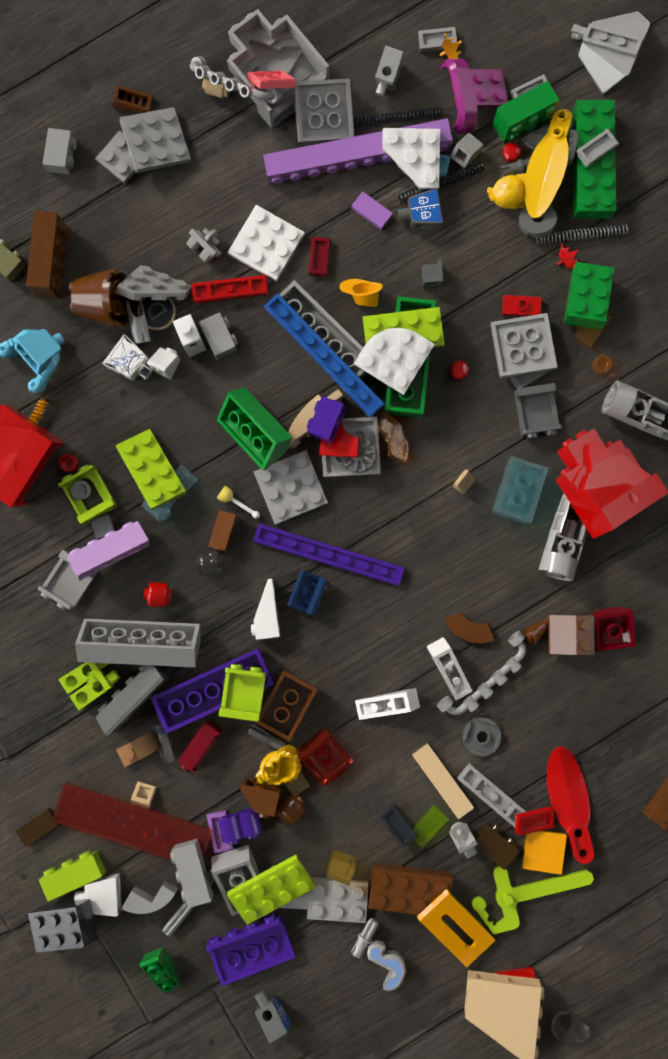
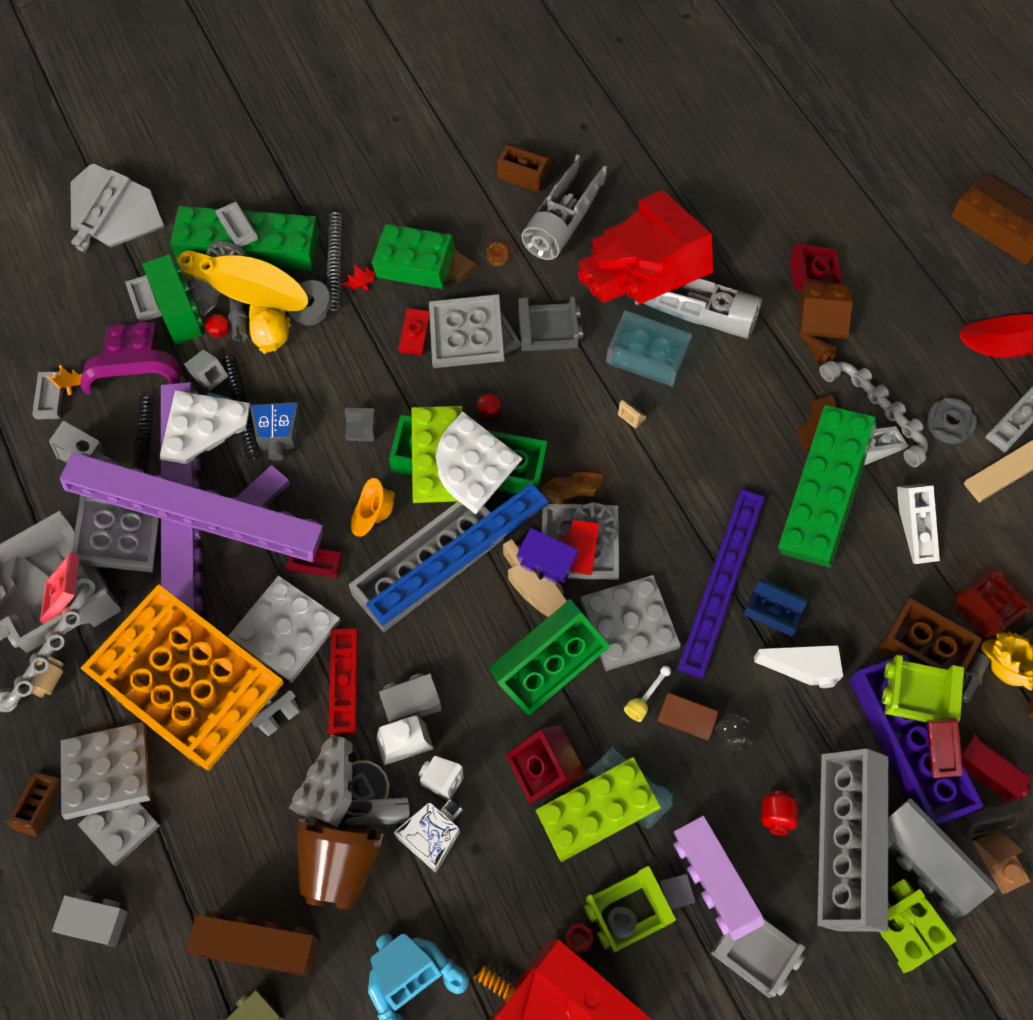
camera: 95 degrees left, 20 degrees down
none -> medium lavender brick [60,452,323,562]
none -> light orange wedge [81,584,284,771]
none -> dark red slope [506,725,586,804]
none -> green brick [778,405,876,568]
none -> dark red tile [927,718,963,778]

